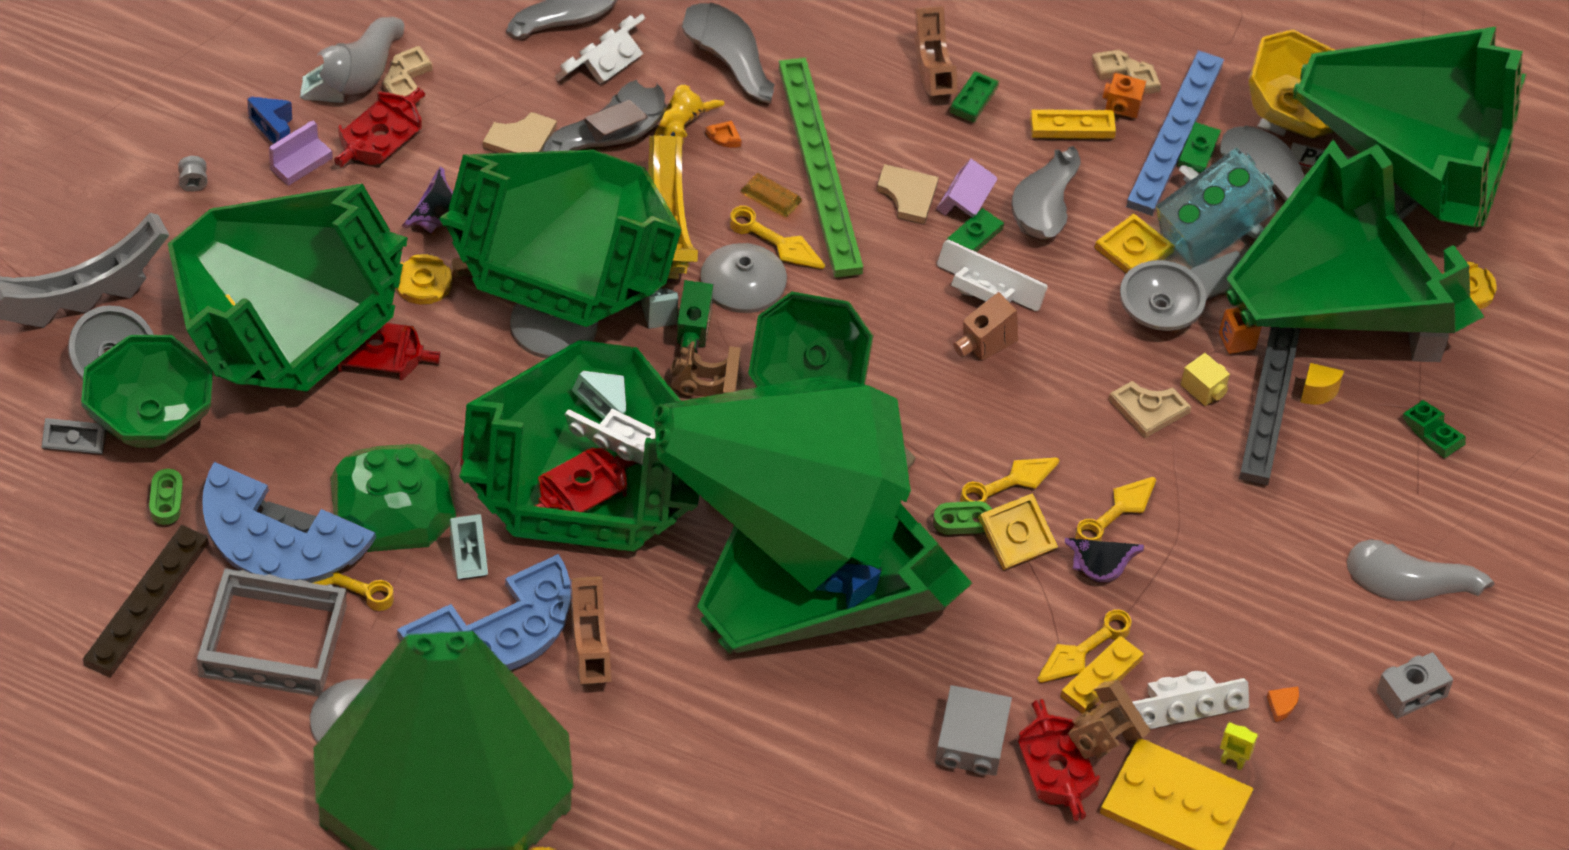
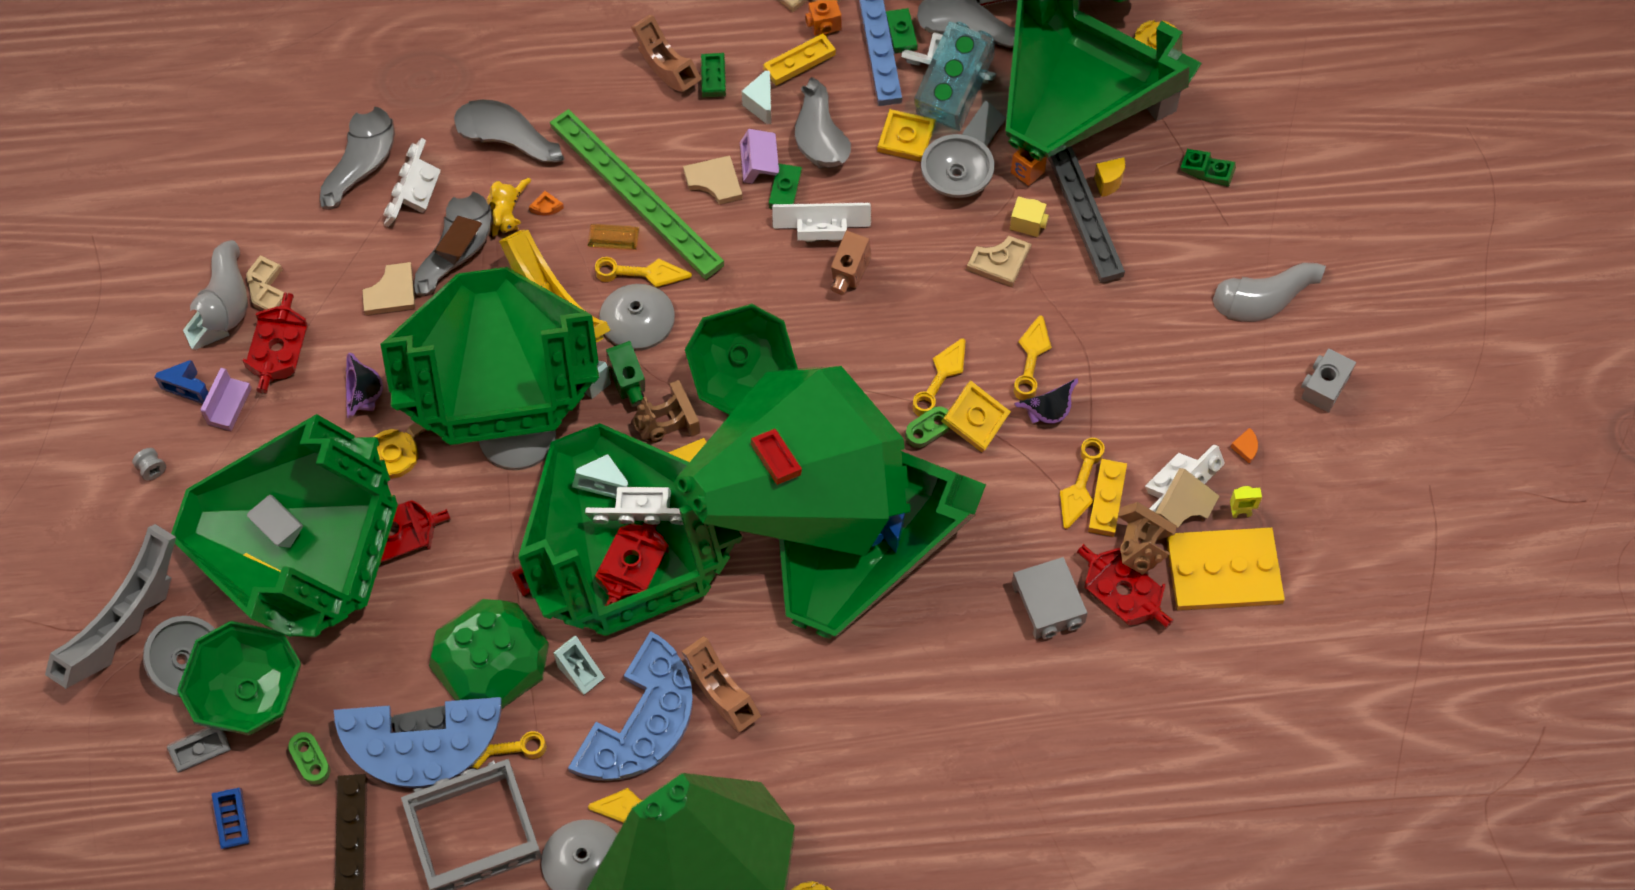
camera: 25 degrees left, 10 degrees up
none -> blue slope [211,787,250,849]
none -> light grey slope [247,495,303,547]
none -> light aqua slope [742,71,771,124]
none -> red tile [751,429,802,485]
none -> tan tile [1155,468,1219,528]

